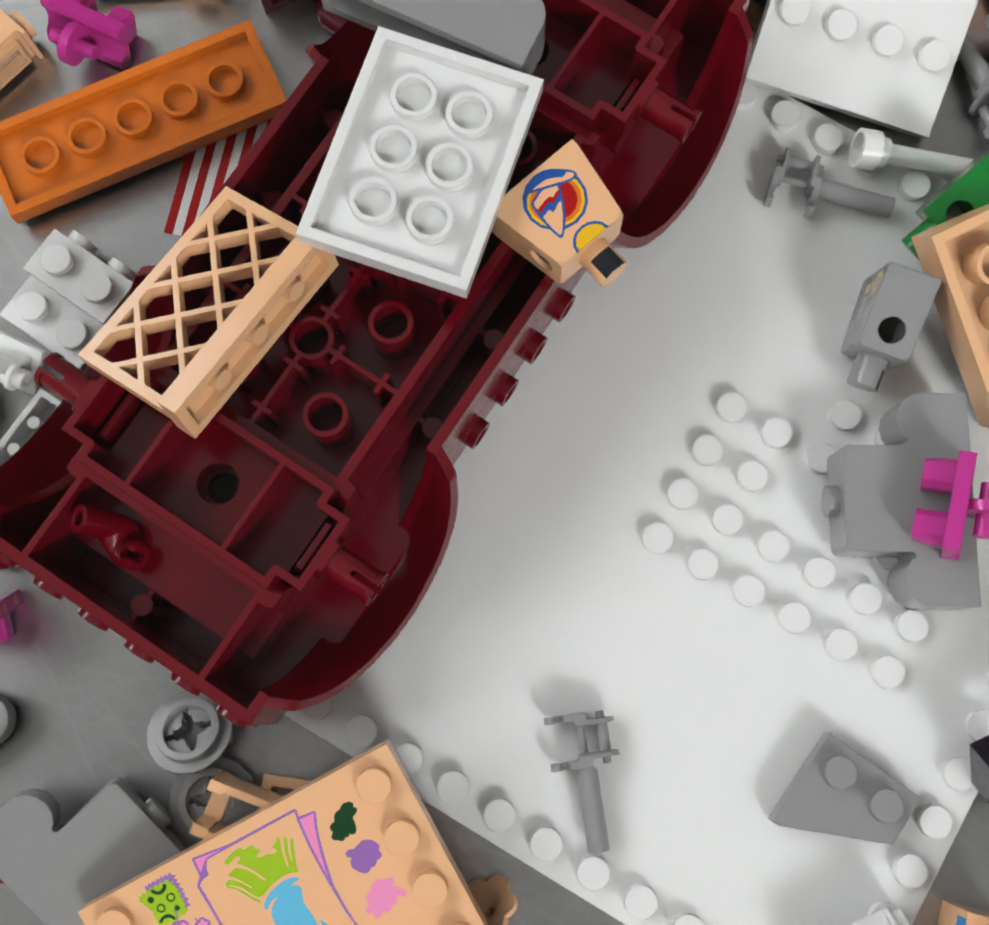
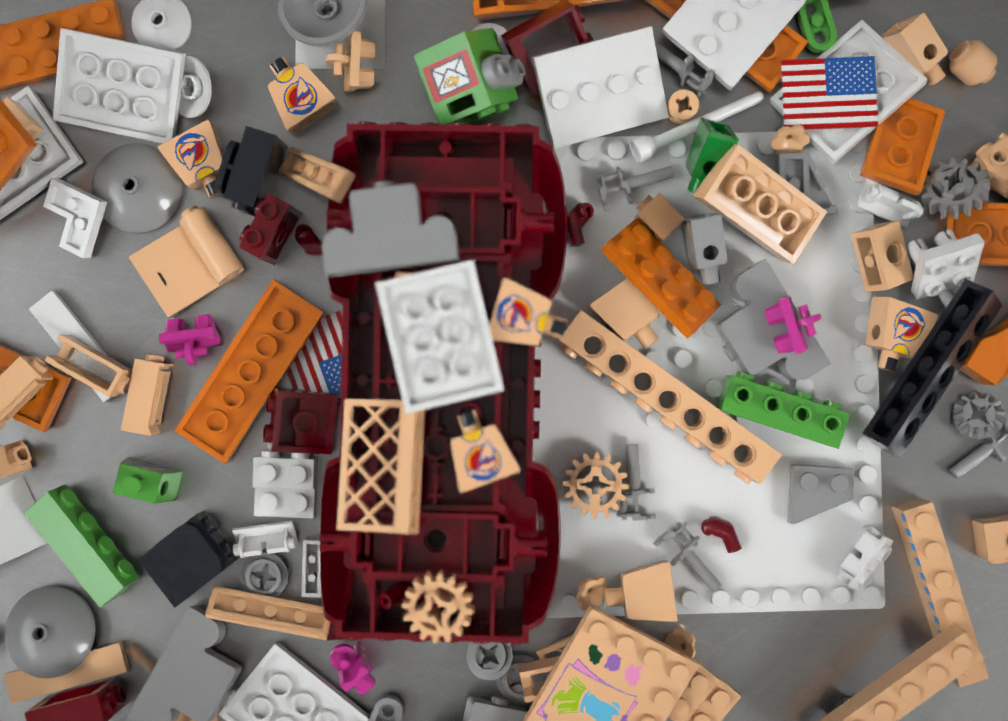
camera: 30 degrees left, 10 degrees up
none -> dark red plate [263,387,338,455]
none -> light nougat gear [402,570,474,644]
none -> light nougat torso [450,410,521,493]
none -> light nougat brick [558,310,782,485]
none -> light nougat gear [563,452,630,519]
none -> dark red arm [567,202,594,247]
none -> light nougat plant [576,576,609,611]
none -> light nougat torso [589,278,660,350]
none -> orange plate [600,218,722,339]
none -> light nougat torso [604,560,678,622]
none -> light grey piece [617,444,656,521]
none -> medium nougat brick [635,193,685,243]
none -> light nougat wheel [667,89,699,125]
none -> dark red arm [701,516,742,553]
none -> bright green brick [716,371,850,449]

